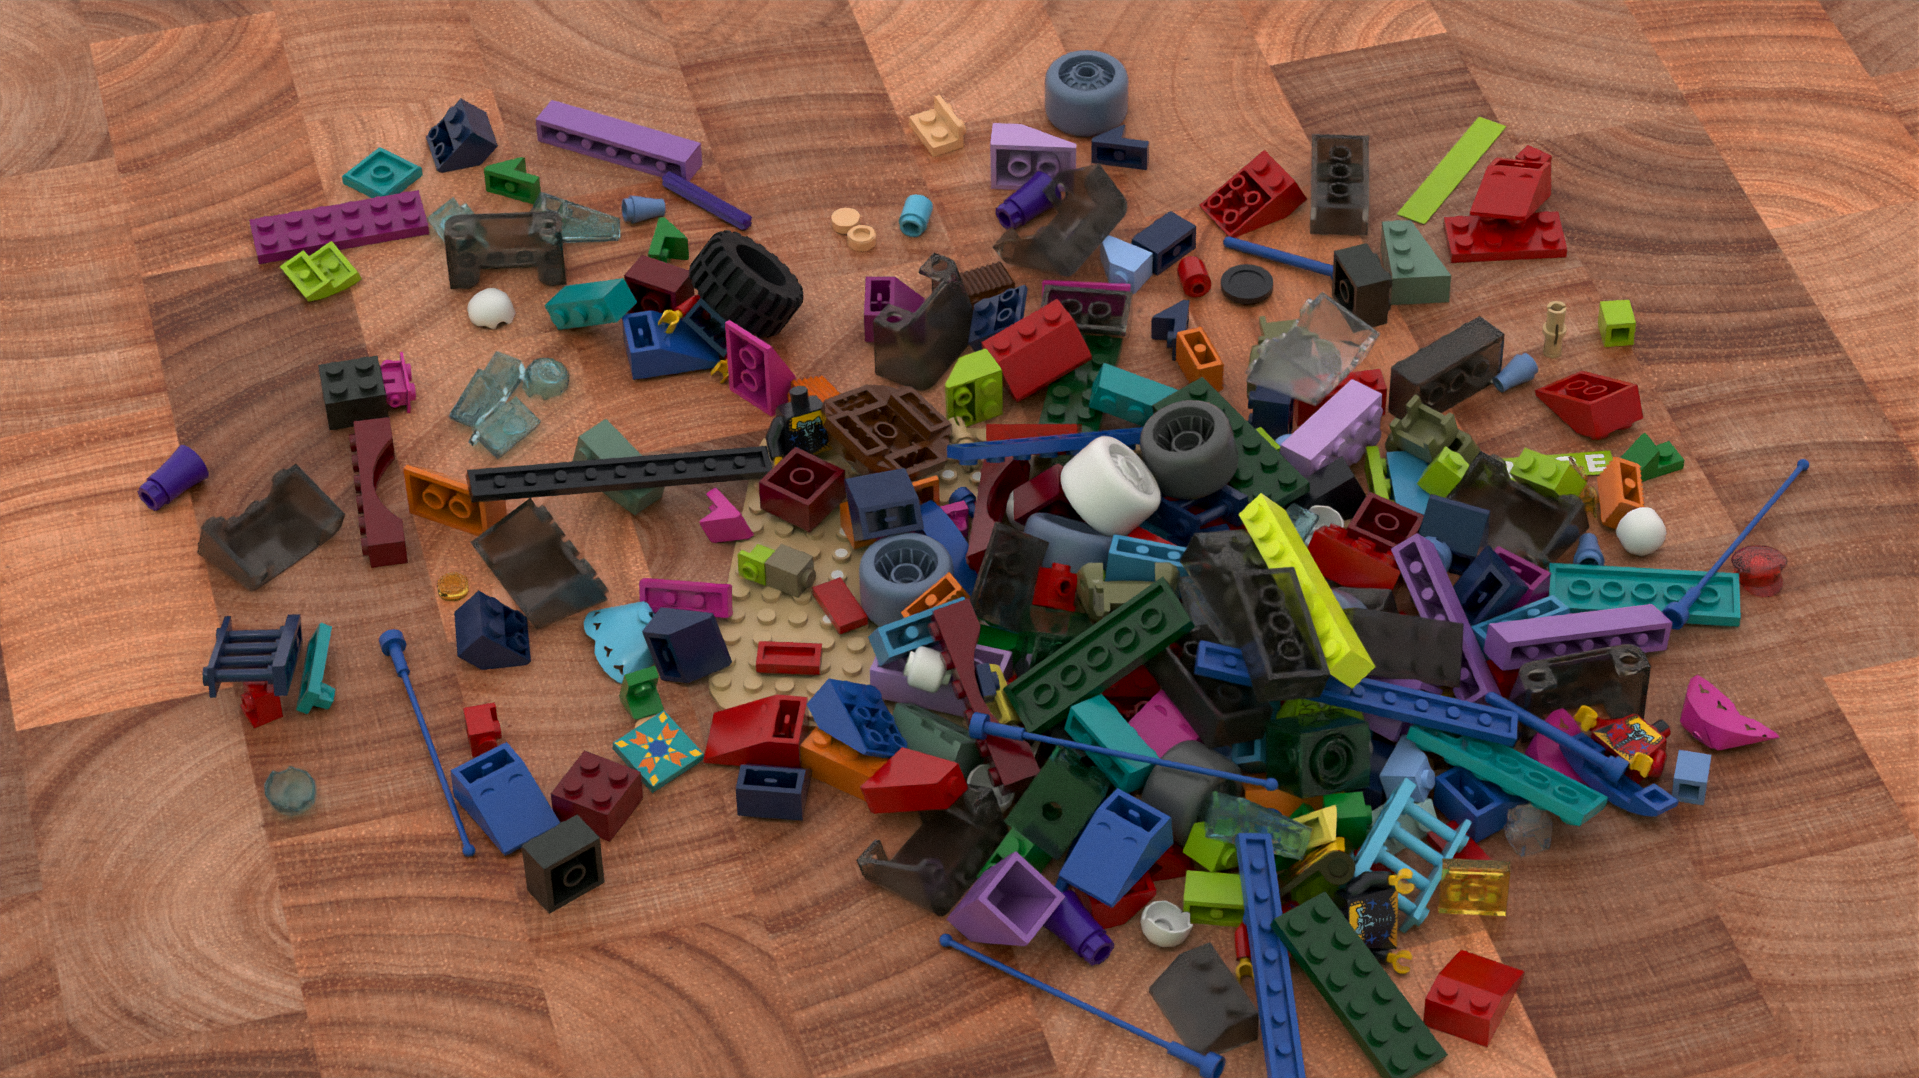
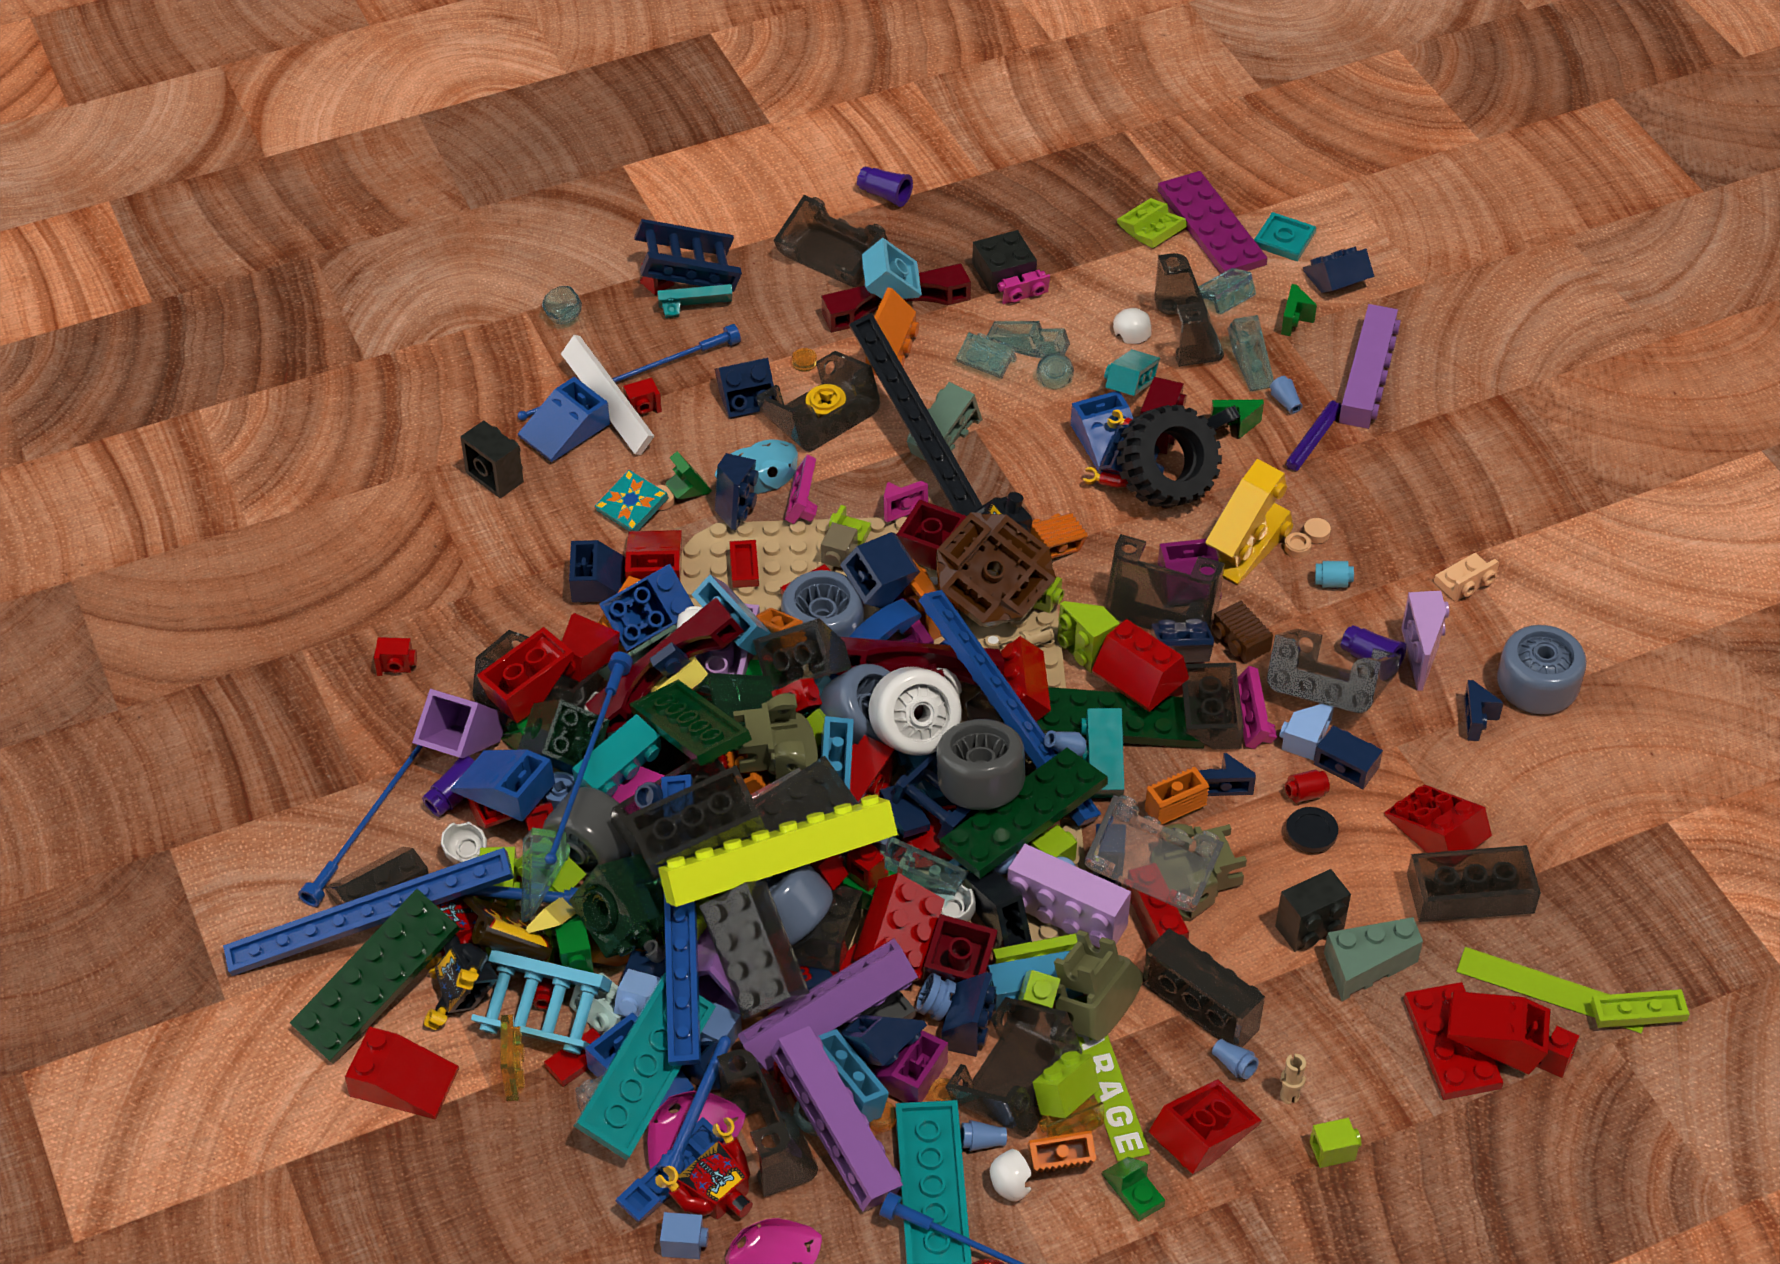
camera: 80 degrees right, 5 degrees up
dark red brick [551,750,643,842] -> none
dark pink slope [725,320,796,417] -> none
blue piece [1223,236,1333,280] -> none
none -> red brick [374,637,417,676]
none -> red slope [477,627,575,723]
none -> white tile [561,335,654,455]
none -> dark blue plate [635,782,663,812]
none -> yellow gear [805,384,846,418]
none -> medium azure slope [862,238,922,299]
none -> medium blue cone [1044,730,1086,757]
none -> yellow wedge [1205,459,1293,585]
none -> black beam [1207,405,1241,431]
none -> lime plate [1591,989,1690,1028]

